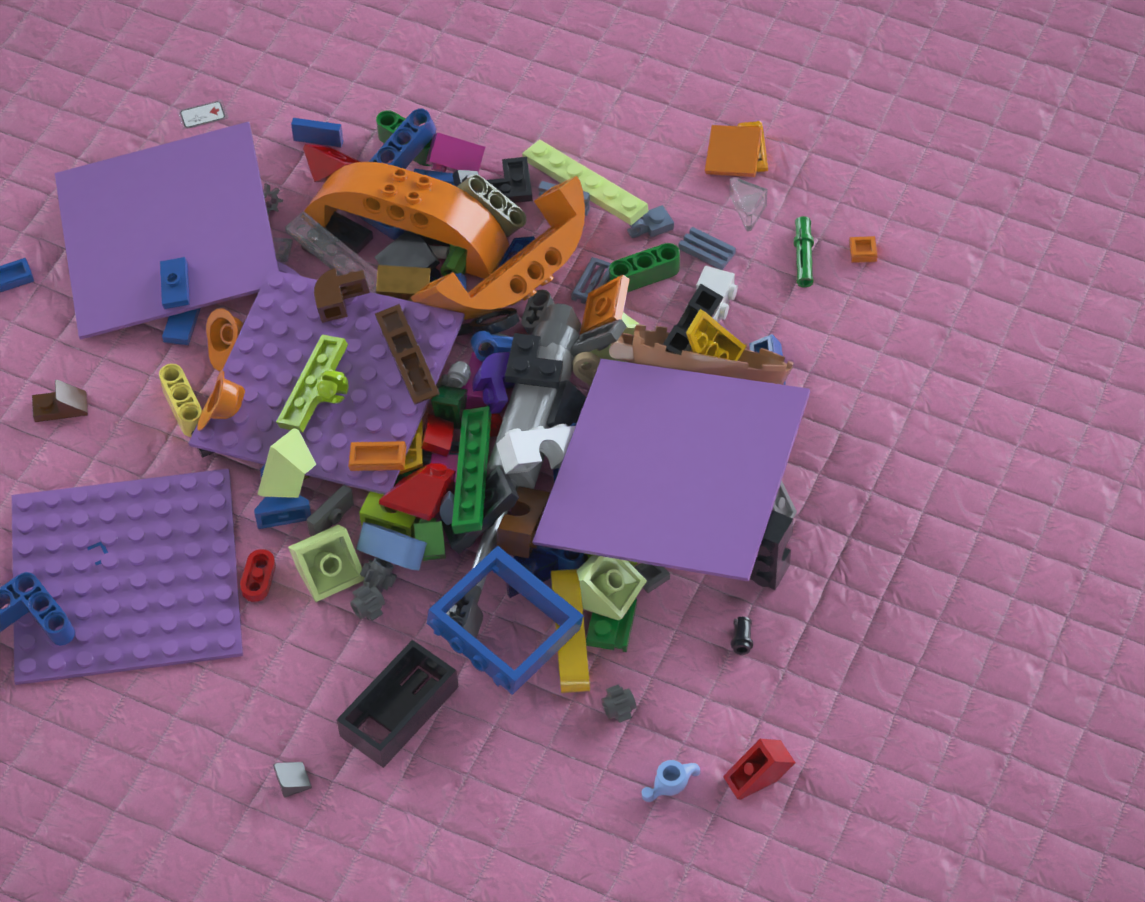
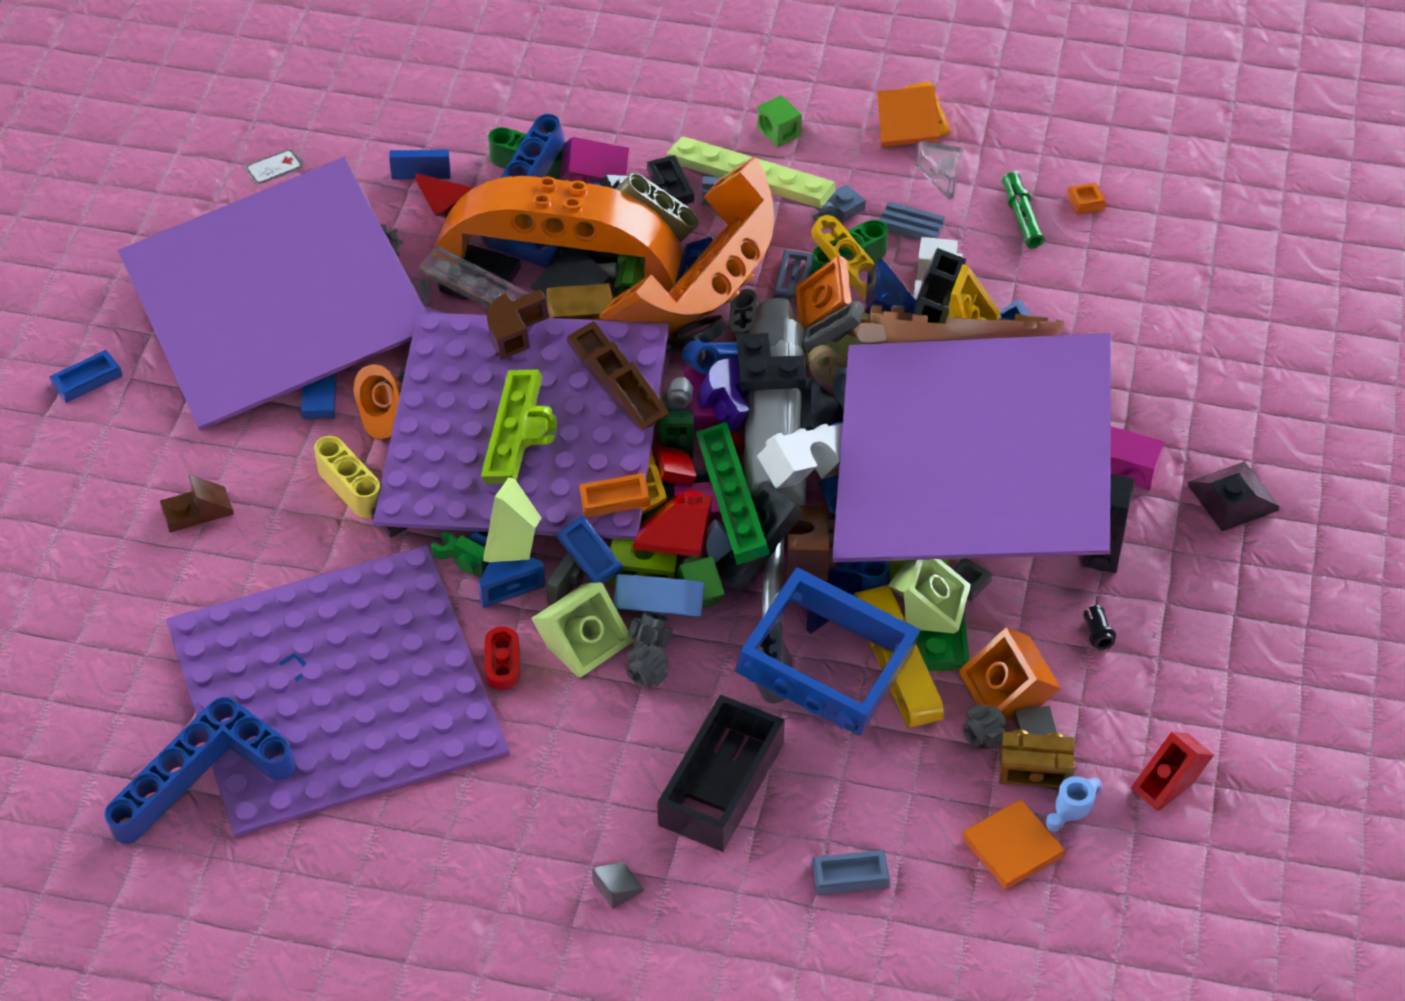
camera: 15 degrees left, 5 degrees down
blue plate [160,257,190,309] -> none
orange piece [197,370,245,431] -> none
none -> green plate [431,531,489,578]
none -> blue tile [556,515,623,584]
none -> bright green brick [757,95,802,147]
none -> yellow beam [811,215,901,312]
none -> sand blue tile [812,850,890,895]
none -> clear blue slope [864,258,916,314]
none -> orange slope [958,627,1061,720]
none -> orange tile [962,799,1065,890]
none -> pearl gold brick [999,729,1075,788]
none -> dark grey tile [1014,706,1057,735]
none -> dark pink brick [1111,426,1165,490]
none -> black slope [1188,461,1280,531]

